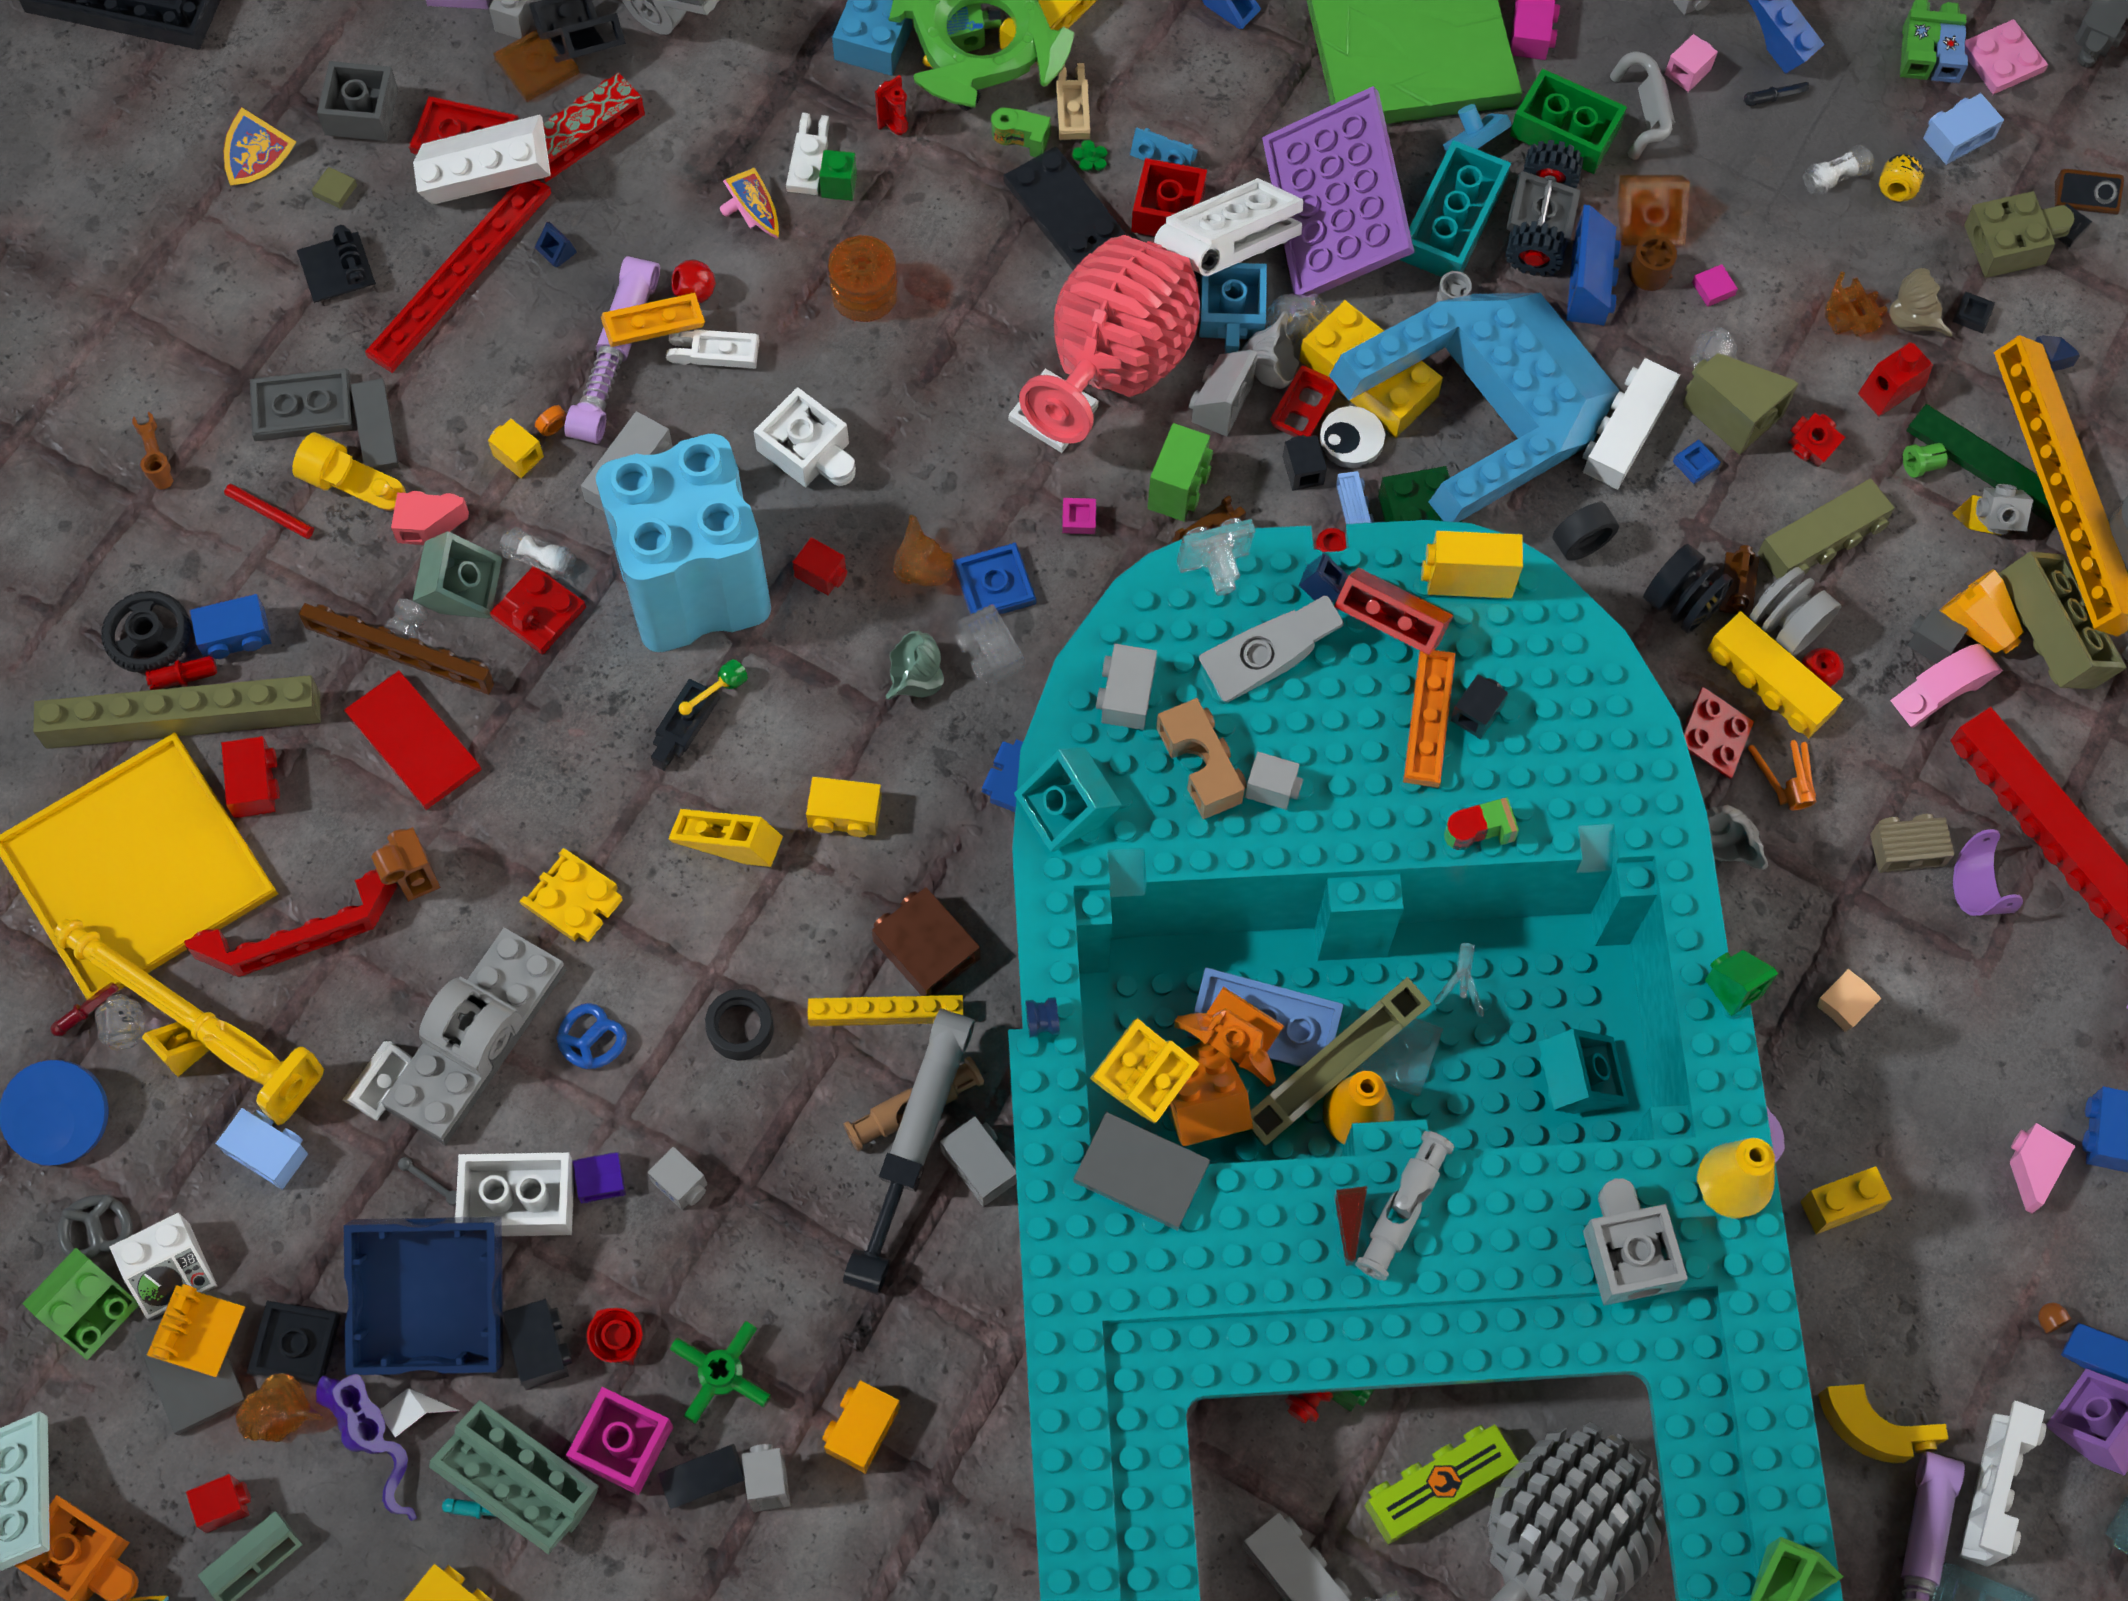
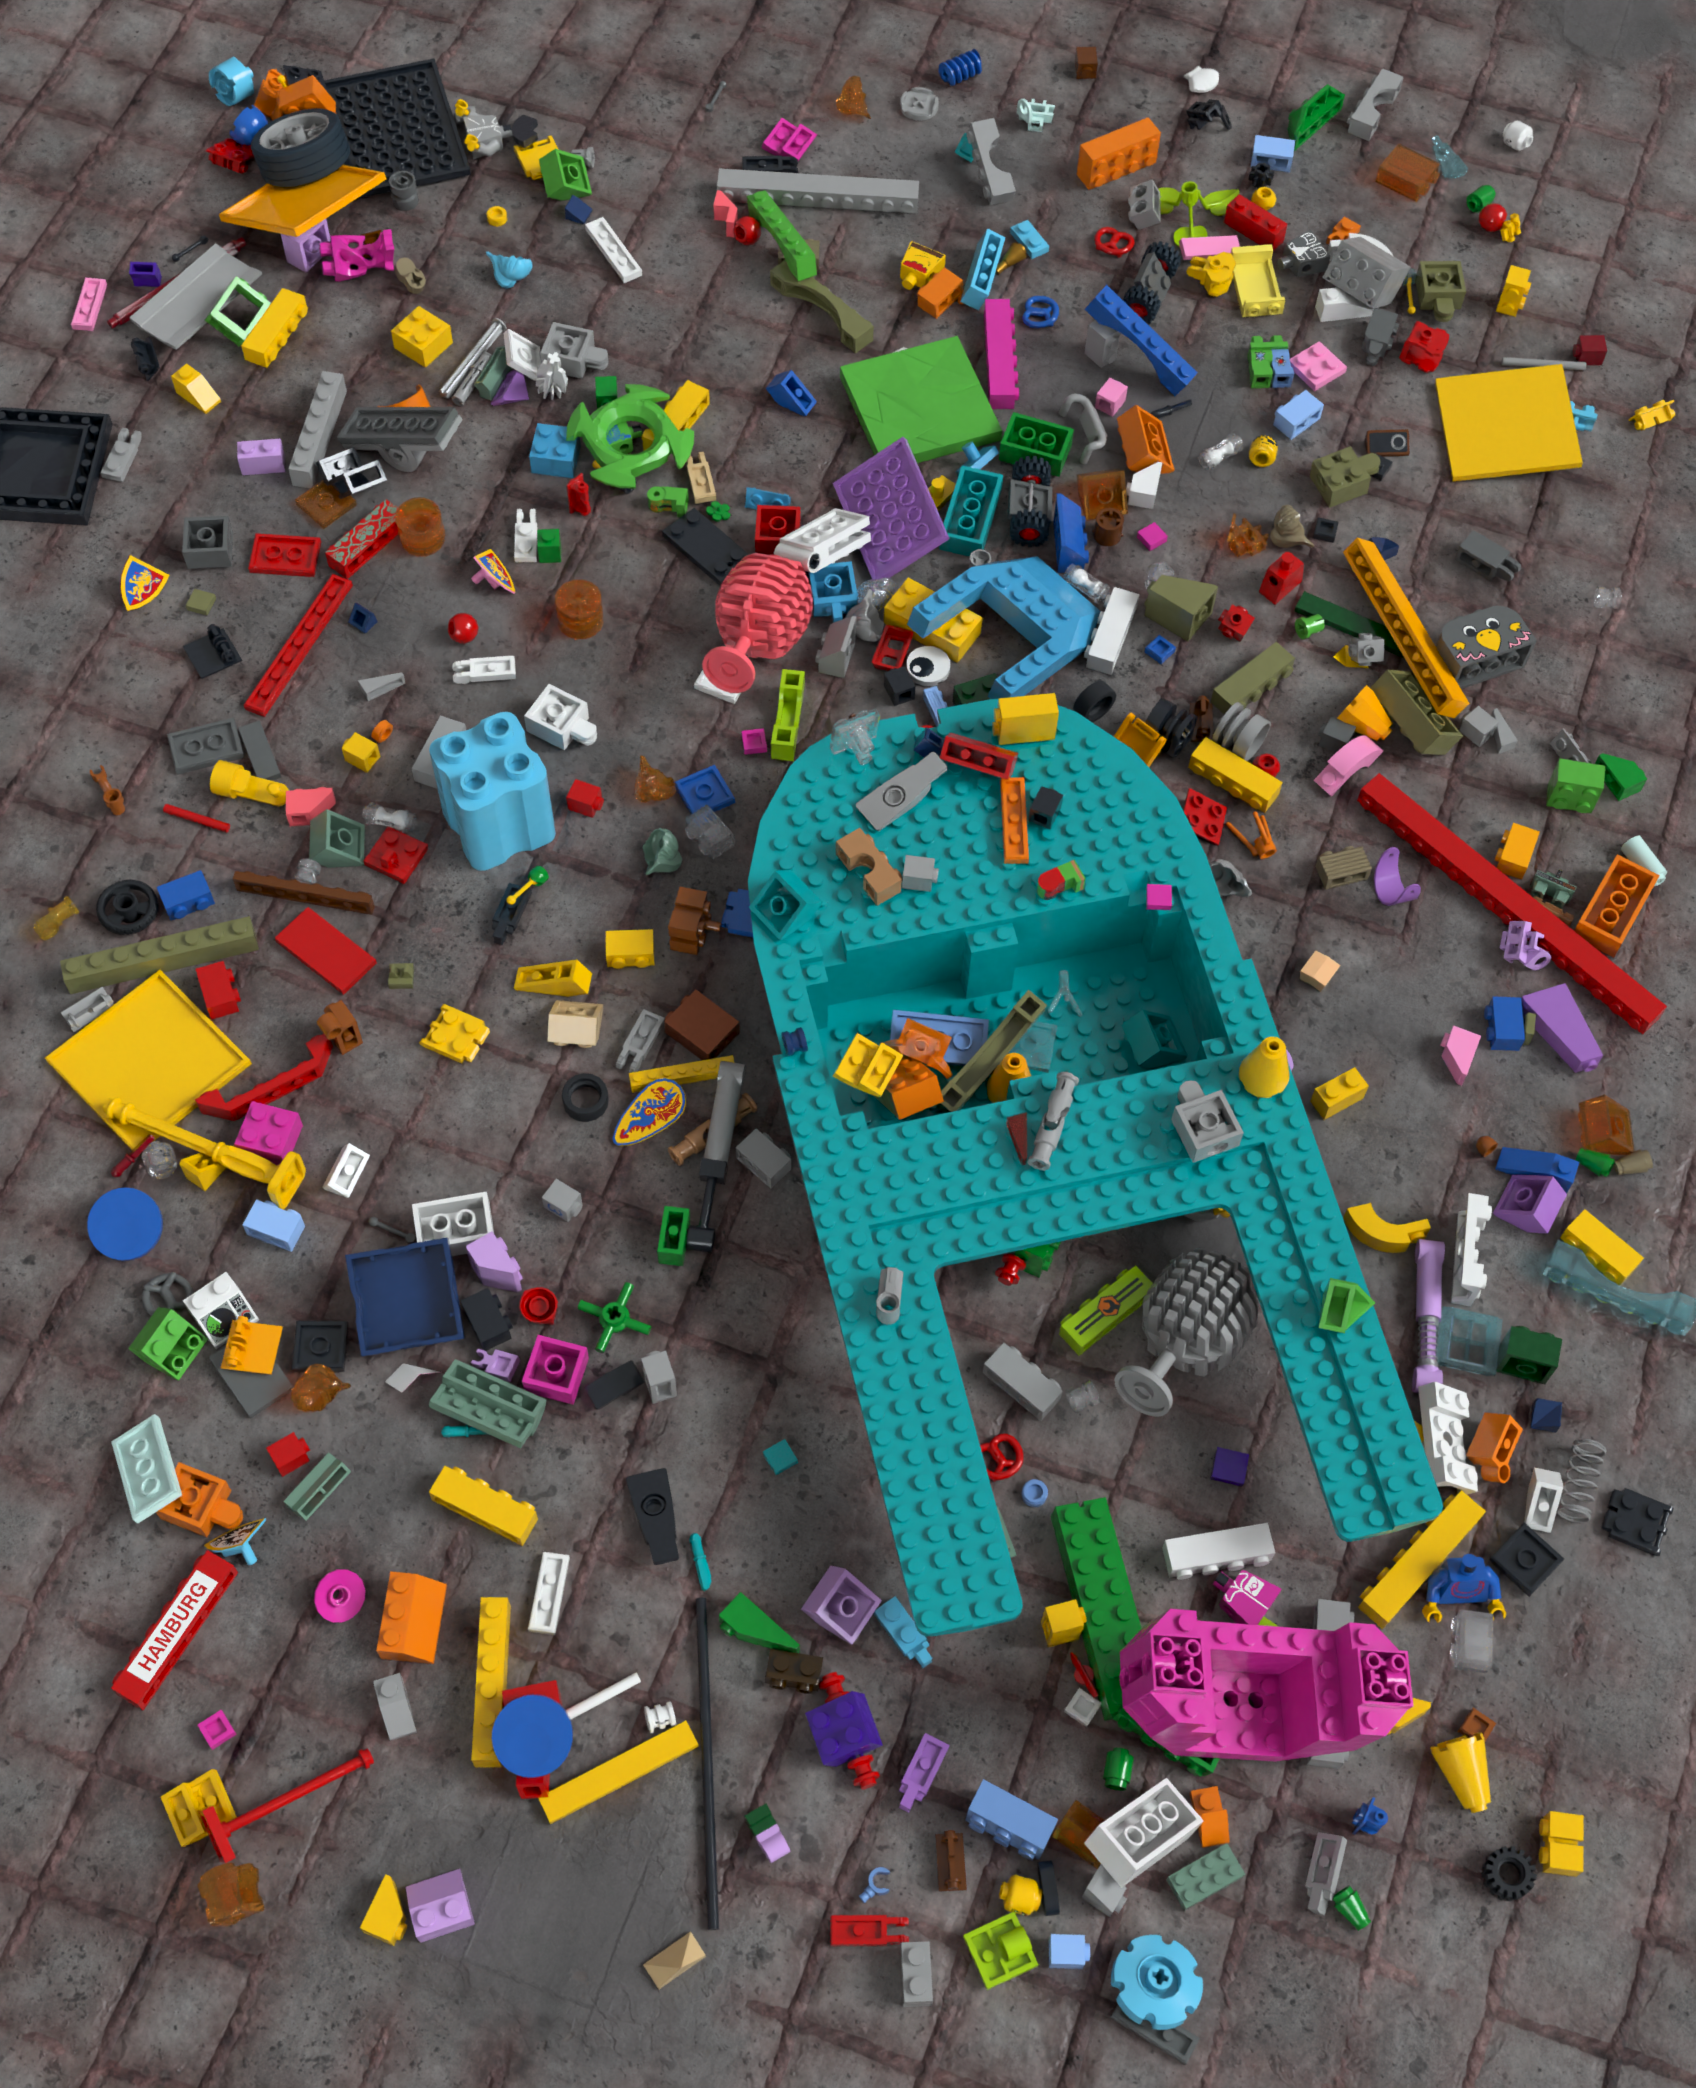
camera: 10 degrees left, 5 degrees down
red axle [146,656,217,690] -> none
dark purple animal [316,1374,417,1521] -> none
light grey piece [381,928,567,1146] -> none
white slope [413,115,551,205] -> none
blue piece [556,1003,627,1069] -> none
lavender piece [564,256,660,444] -> none
dark purple piece [573,1152,626,1204] -> none
light orange plate [601,293,705,347] -> none
light orange brick [822,1380,901,1474] -> none
dark grey tile [1073,1112,1210,1231] -> none
light grey brick [1096,643,1157,730] -> none
bright green brick [1148,423,1213,522] -> none
green slope [1705,950,1778,1016] -> none
none -> clear yellow connector [33,896,79,940]
none -> light grey hinge [61,987,114,1032]
none -> dark pink brick [234,1101,303,1166]
none -> light grey piece [358,672,405,701]
none -> olive tile [388,963,414,989]
none -> clear orange wheel [395,497,445,556]
none -> lavender slope [466,1231,523,1292]
none -> lavender plate [471,1349,520,1382]
none -> tan slope [548,1000,603,1048]
none -> shield [613,1078,686,1146]
none -> light grey hinge [615,1009,665,1073]
none -> green brick [657,1206,690,1266]
none -> dark orange brick [668,887,722,955]
none -> lime arch [771,669,805,761]
none -> light grey piece [876,1267,904,1325]
none -> yellow tile [928,475,956,511]
none -> clear piece [1063,564,1111,604]
none -> light orange container [1114,713,1167,767]
none -> orange slope [1117,405,1175,474]
none -> white slope [1125,462,1162,509]
none -> dark pink tile [1146,884,1172,910]

